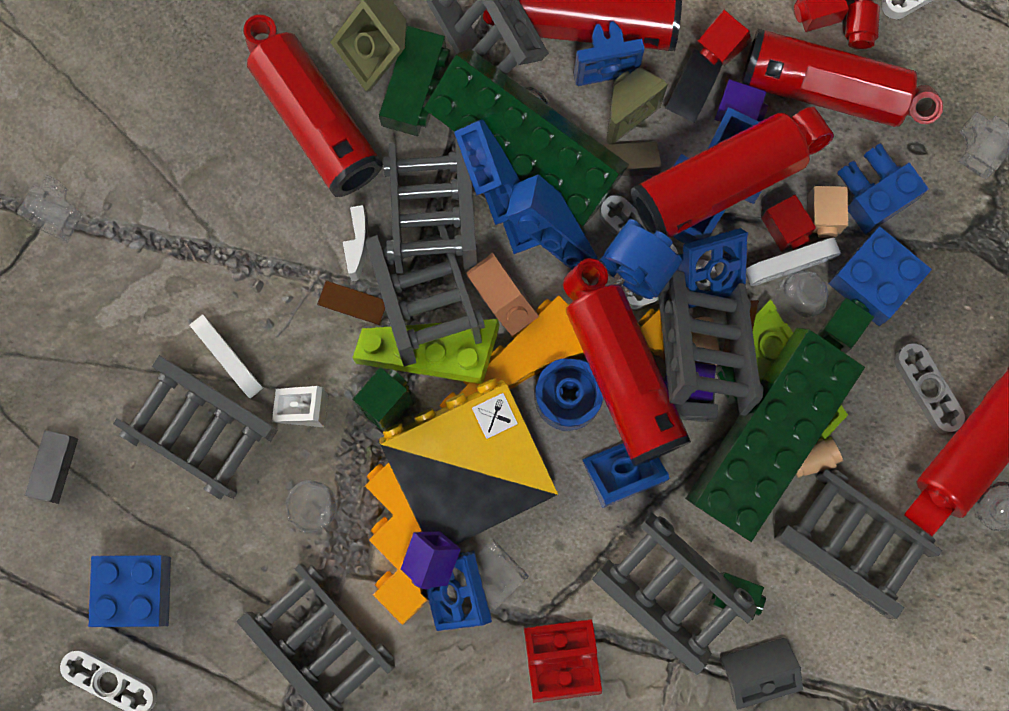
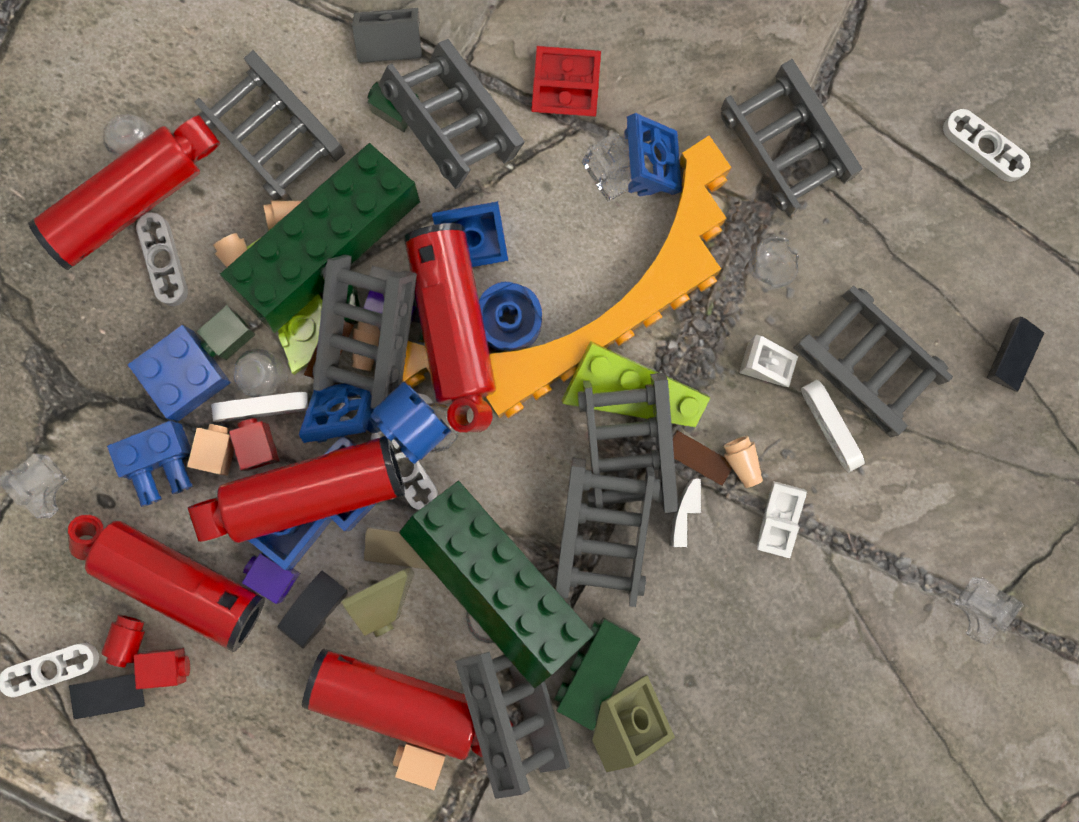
camera: 165 degrees left, 5 degrees up
blue brick [88,555,171,627] -> none
red piece [243,14,383,197] -> none
dark green brick [352,367,414,431] -> none
panel [379,378,558,545] -> none
dark purple brick [400,531,461,589] -> none
blue slope [454,120,540,254] -> none
nougat slope [466,253,539,336] -> none
blue slope [506,175,598,270] -> none
blue piece [573,21,645,86] -> none
red slope [698,10,752,66] -> none
none -> light nougat cone [213,233,247,267]
none -> light nougat cone [723,436,763,488]
none -> white slope [757,481,807,558]

